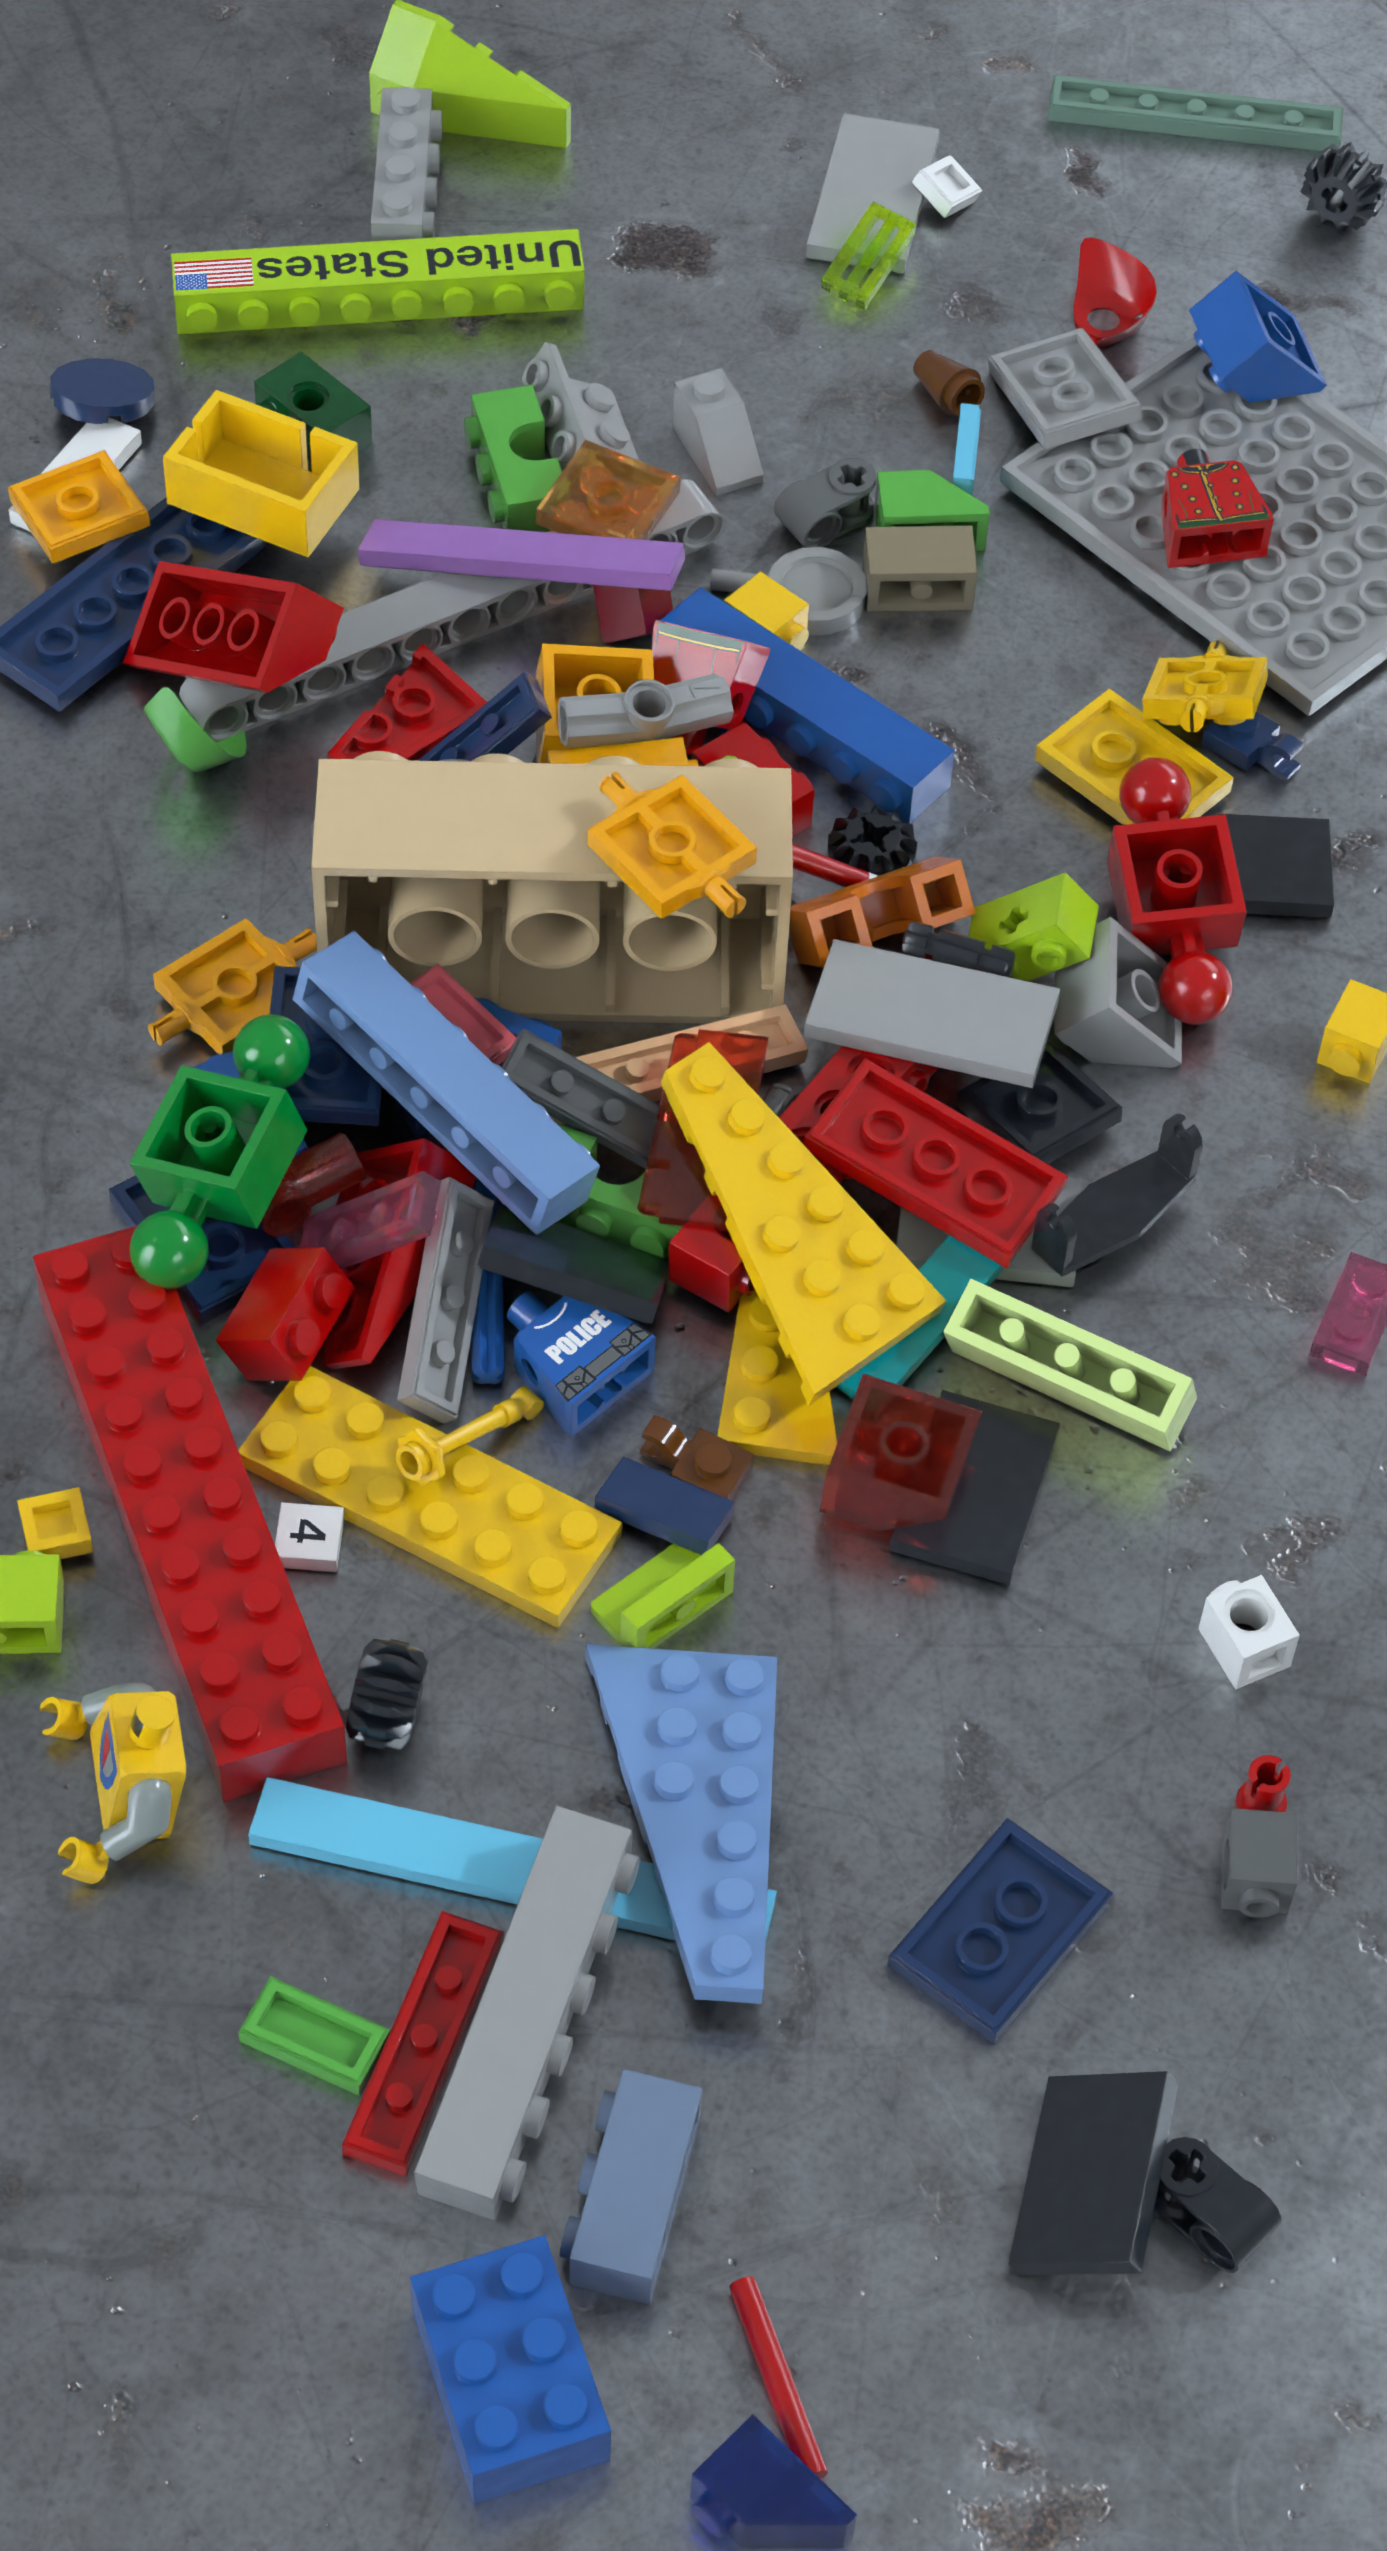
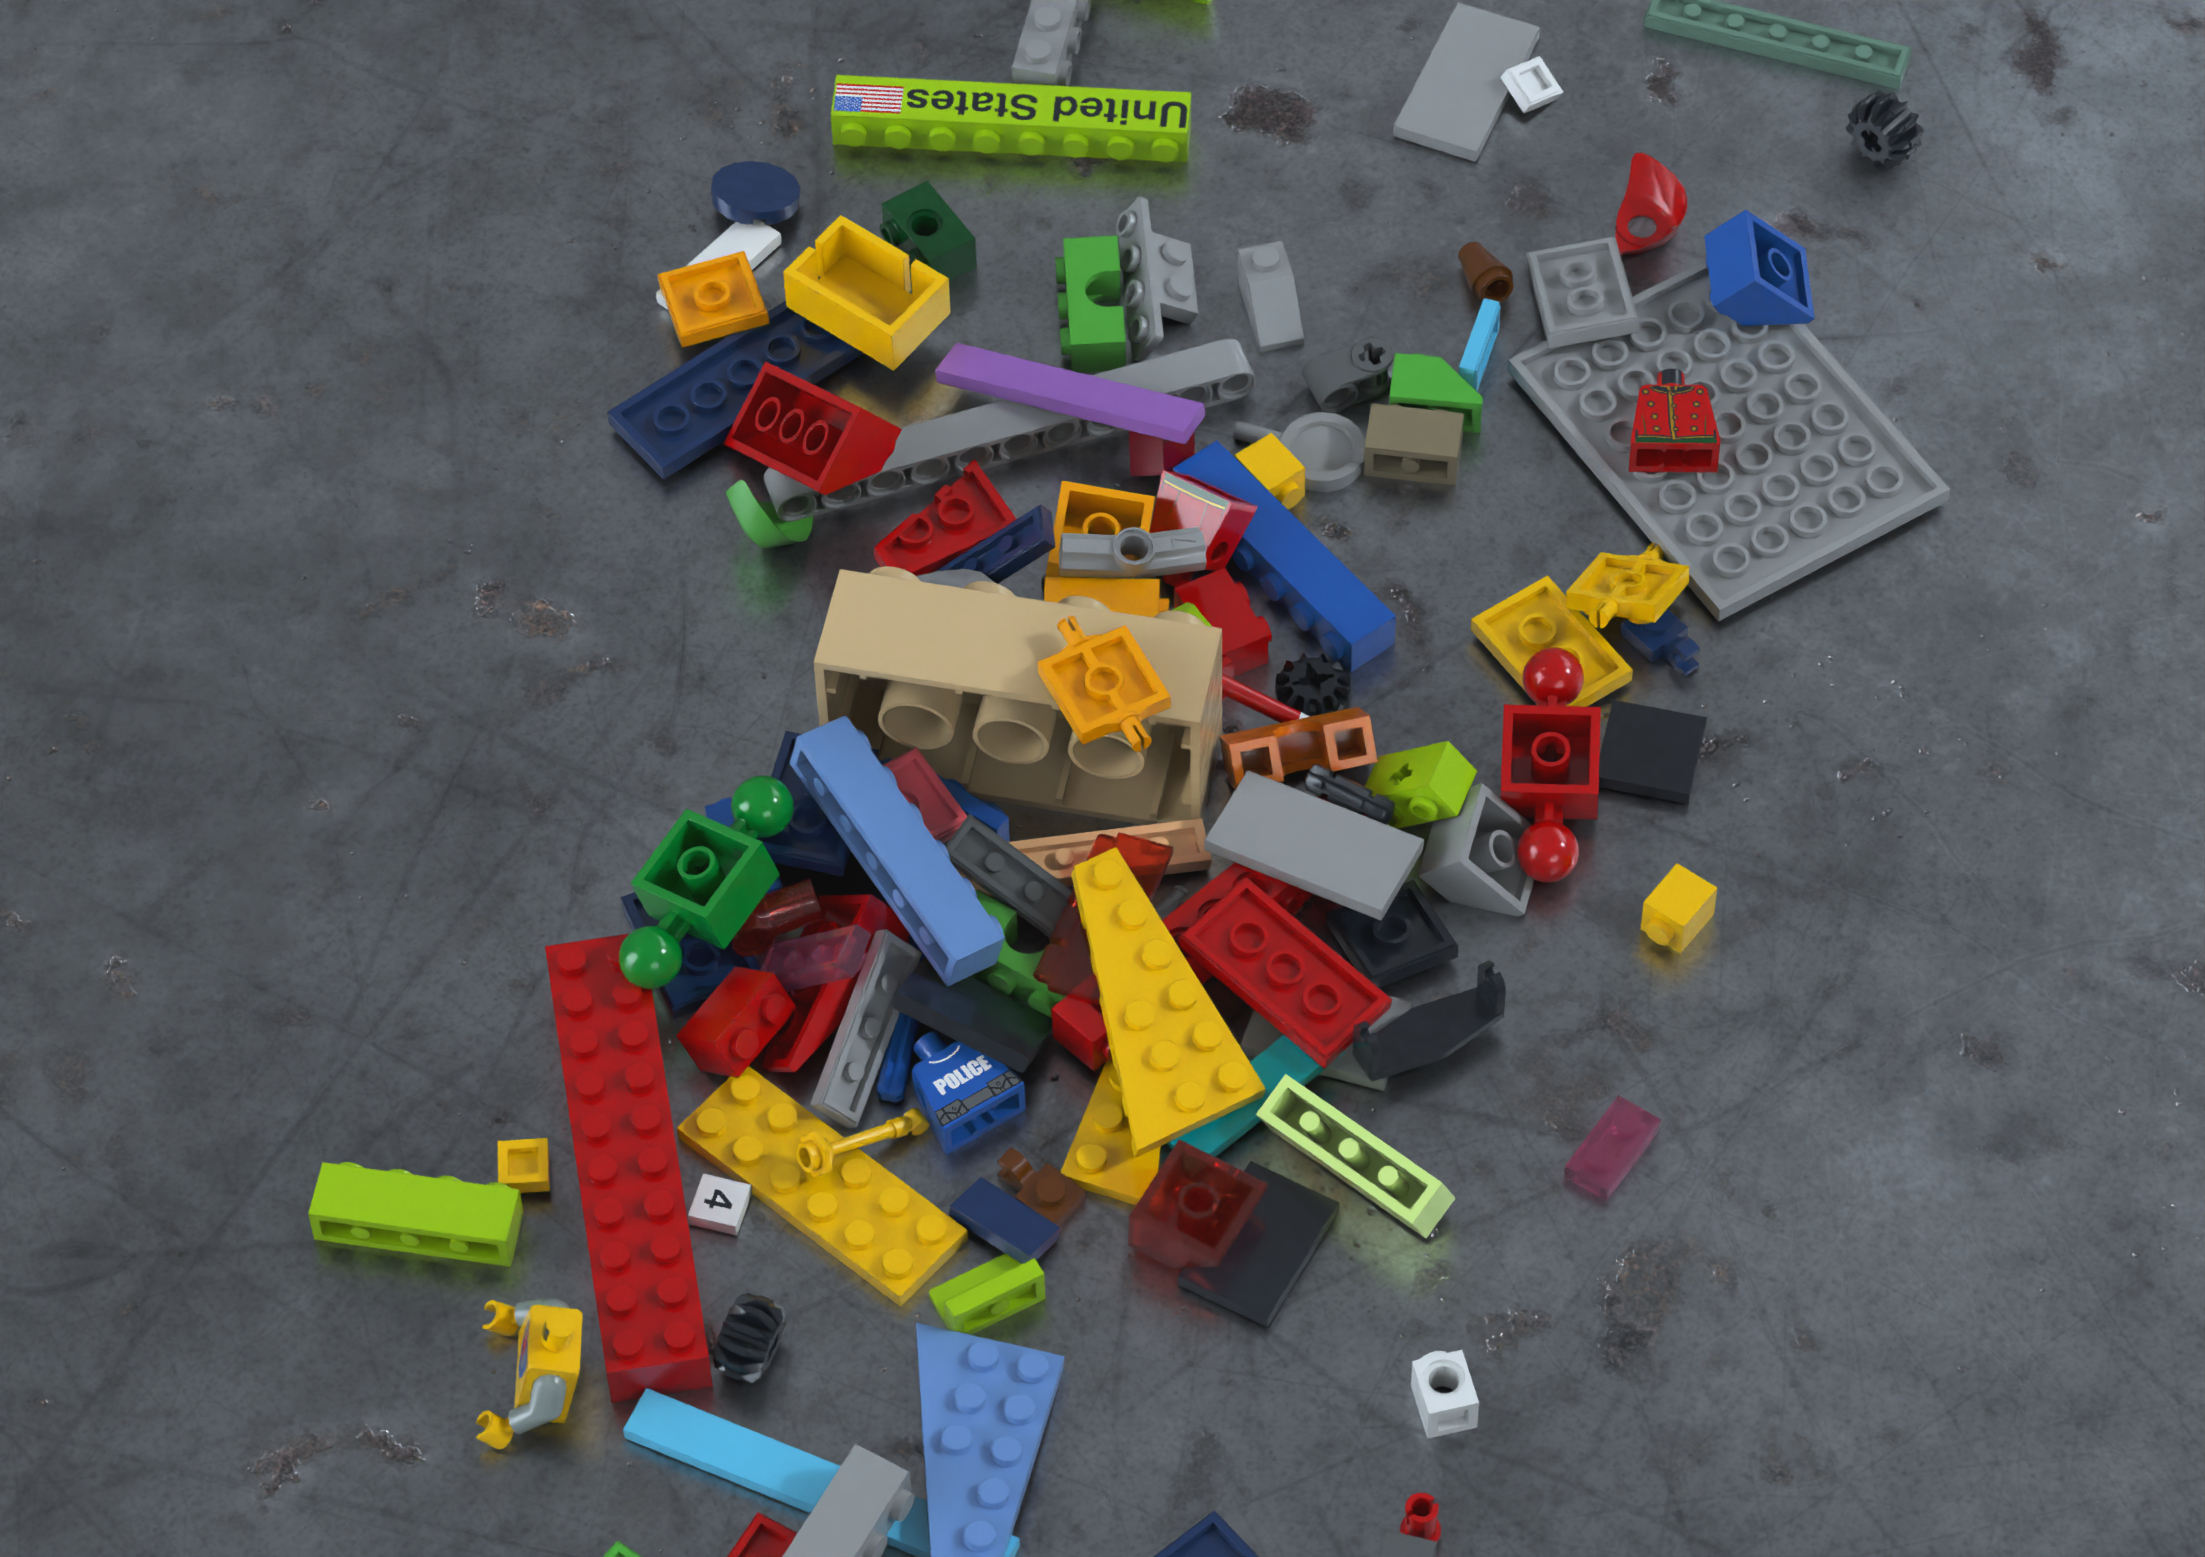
camera: 15 degrees right, 0 degrees up
light orange plate [148,918,317,1054] -> none
clear orange plate [536,440,681,540] -> none
clear neon green tile [821,201,916,311] -> none

